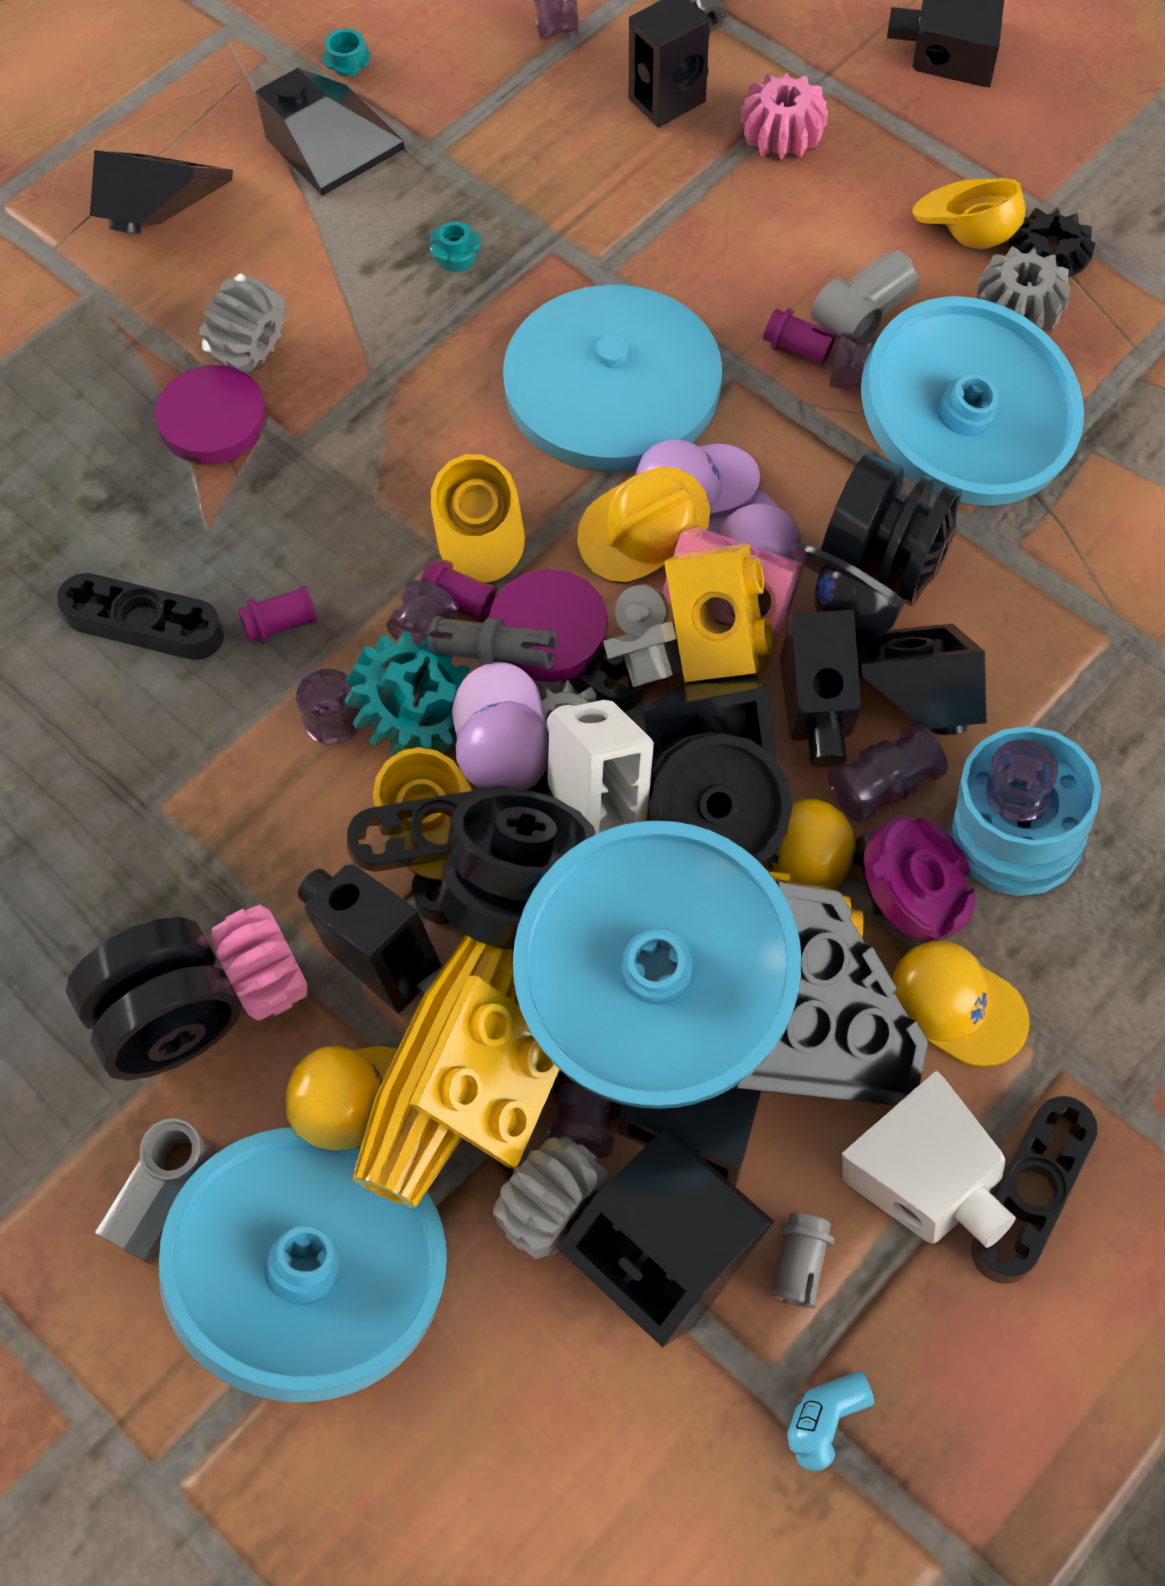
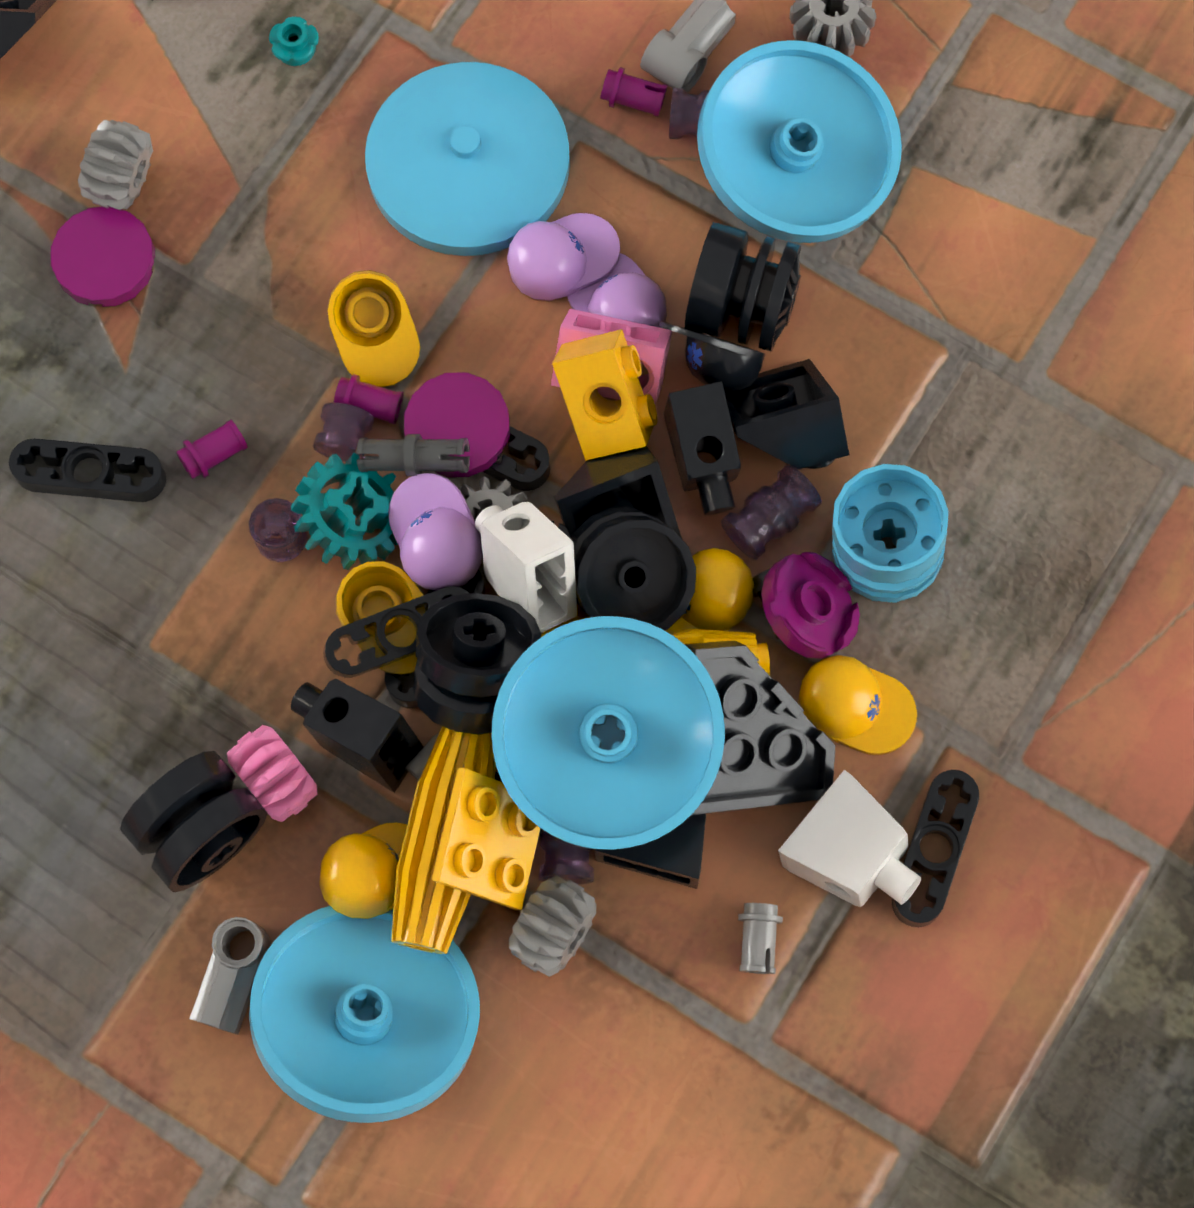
camera: 10 degrees left, 10 degrees up
black slope [557,1128,774,1348] -> none
yellow piece [577,467,710,582] -> none
light grey hips [603,584,683,687] -> none
medium azure arm [787,1370,875,1471] -> none
clear purple wheel [985,739,1058,822] -> none

